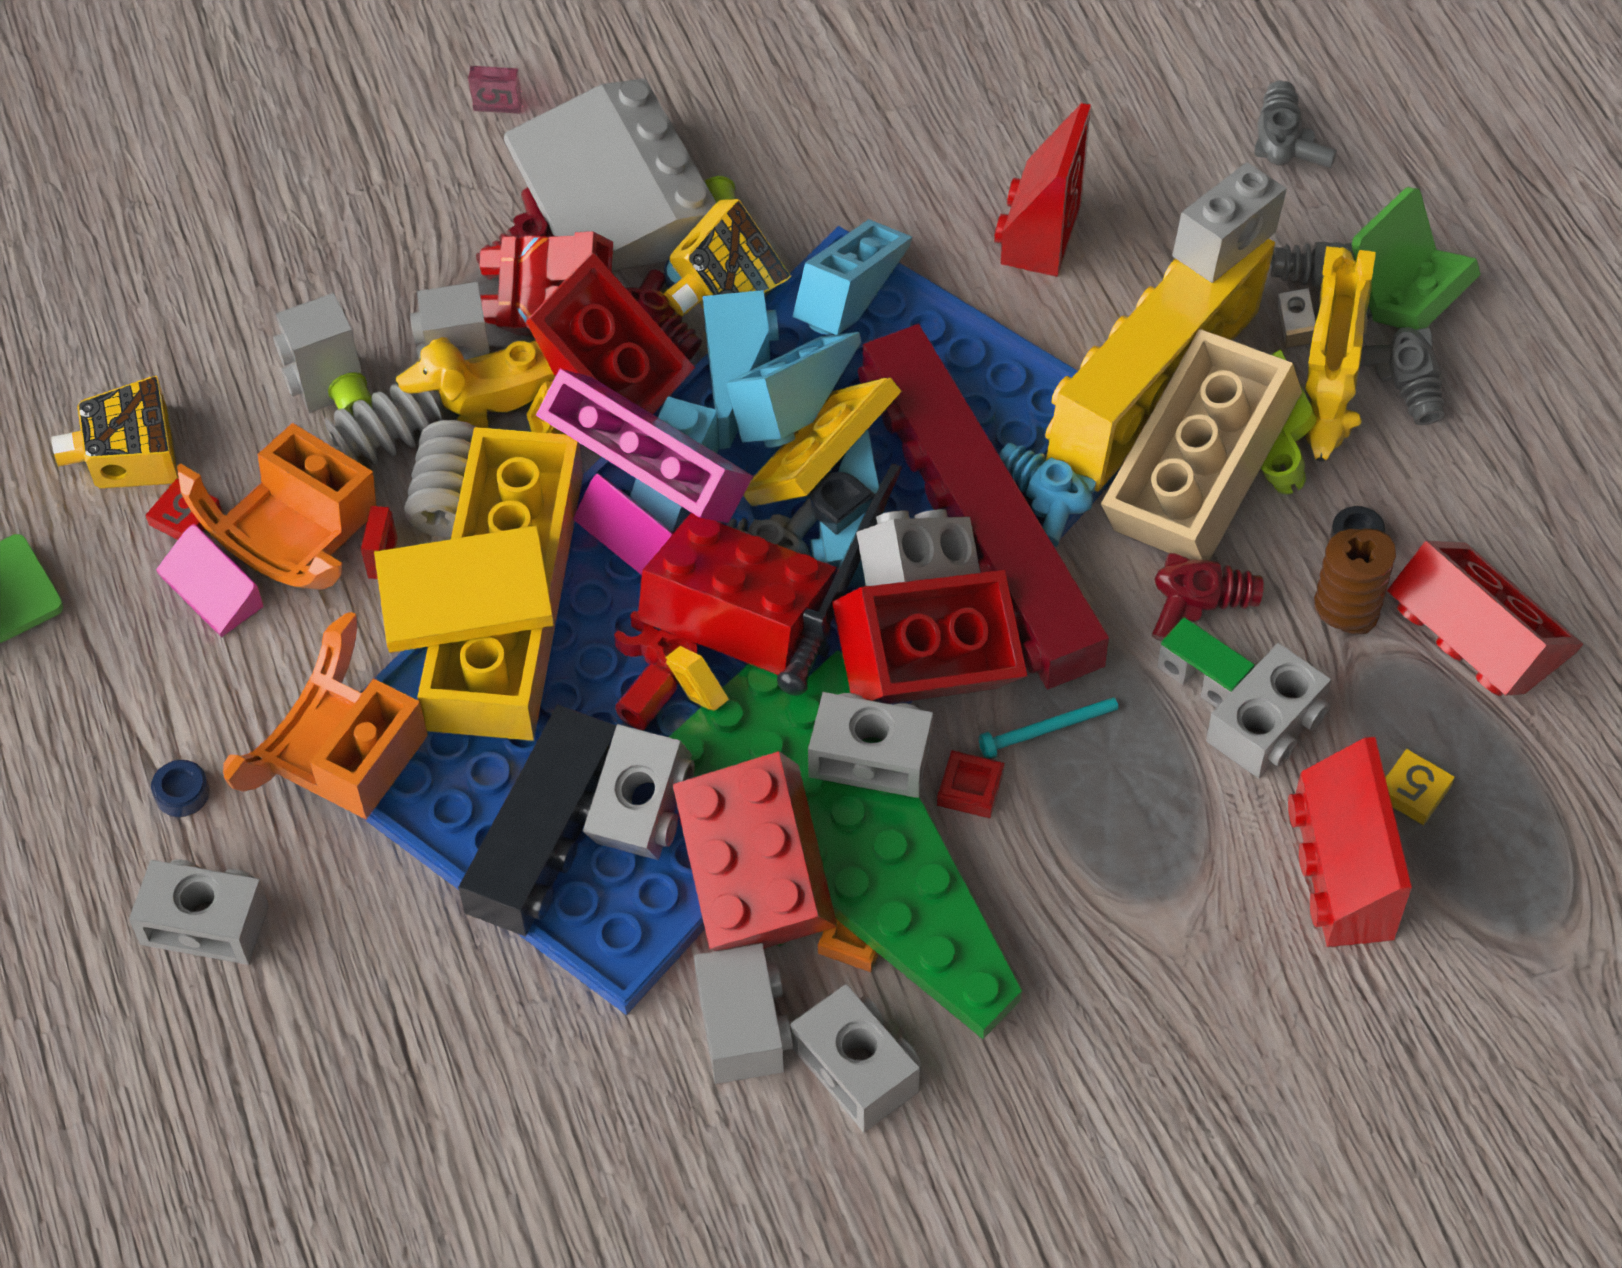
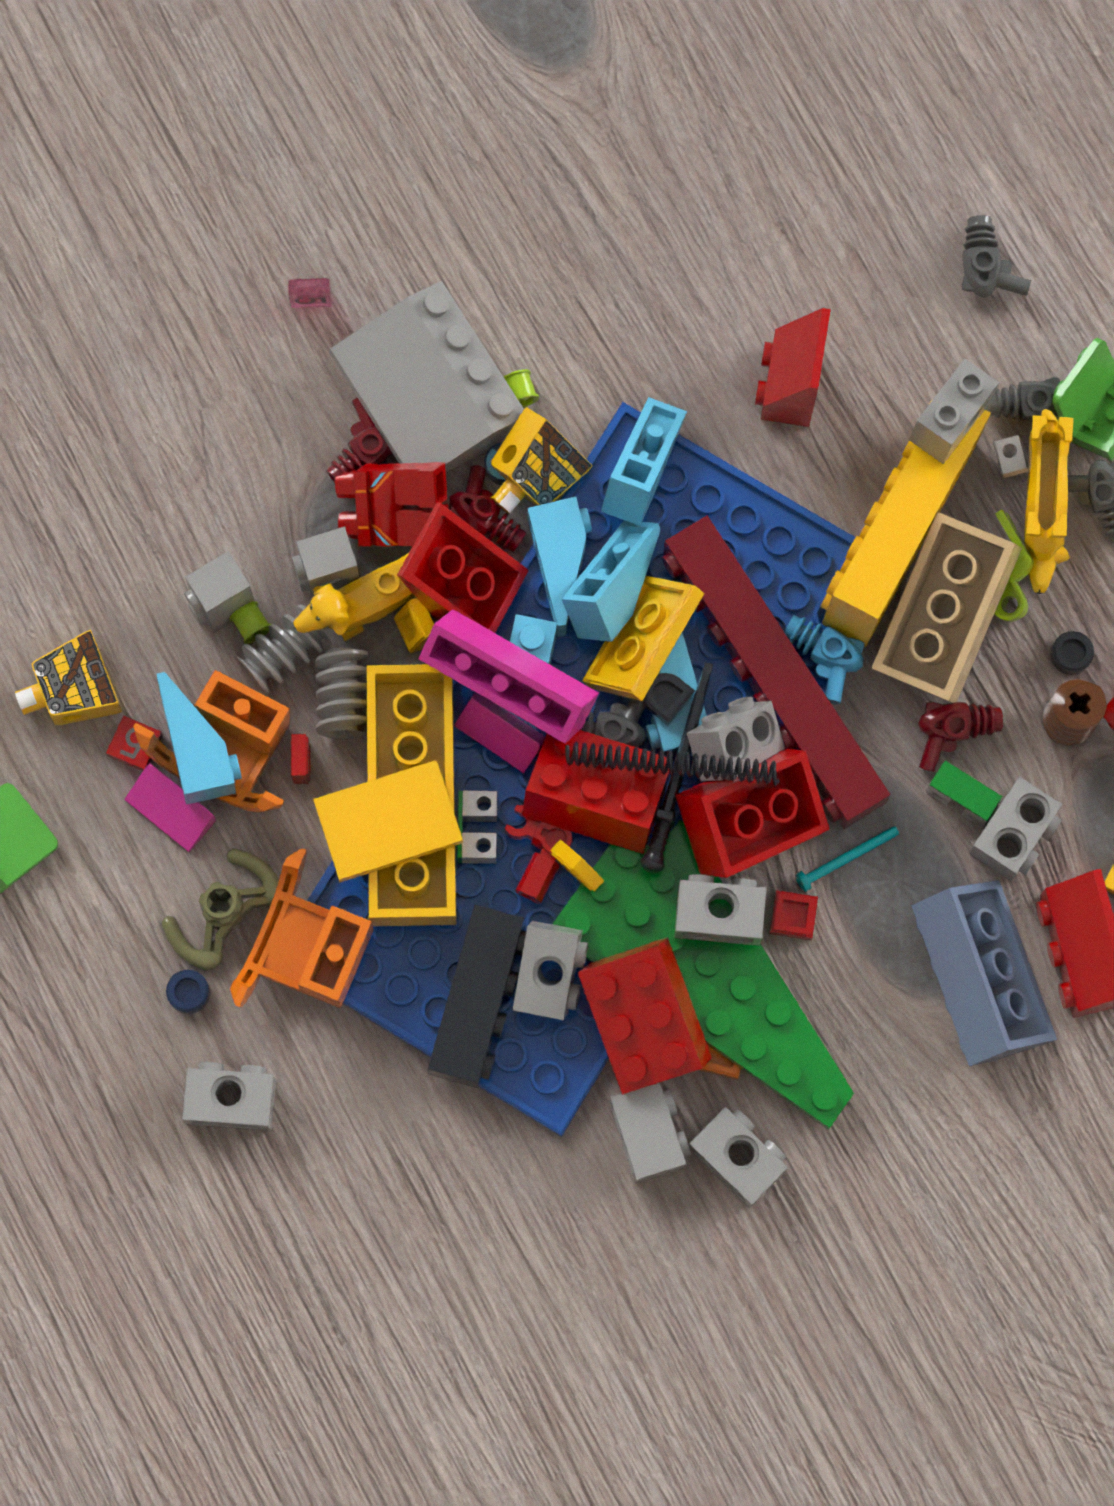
camera: 10 degrees left, 20 degrees up
none -> medium azure slope [156,672,242,805]
none -> olive piece [162,848,279,971]
none -> flat silver piece [458,791,497,864]
none -> black piece [565,741,780,786]
none -> sand blue slope [912,880,1057,1067]

